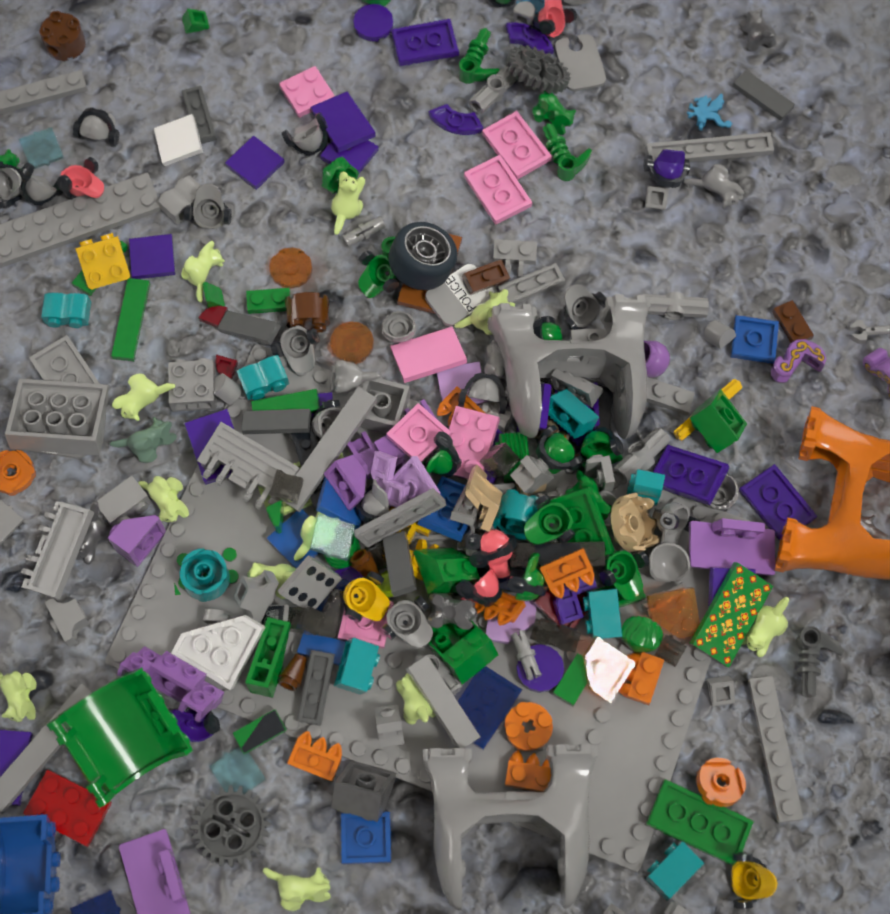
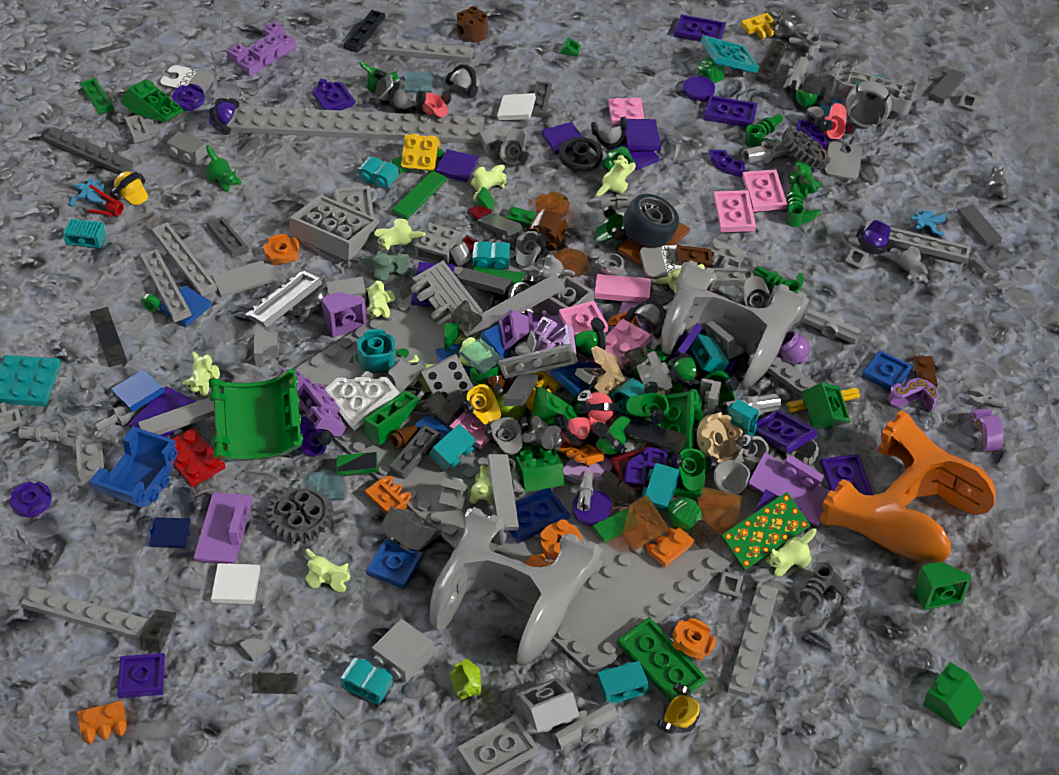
camera: 25 degrees right, 20 degrees down
orange plate [540,548,594,598] -> none
light grey brick [704,320,736,349] -> none
none -> black wheel [559,137,603,172]
none -> green piece [754,266,804,293]

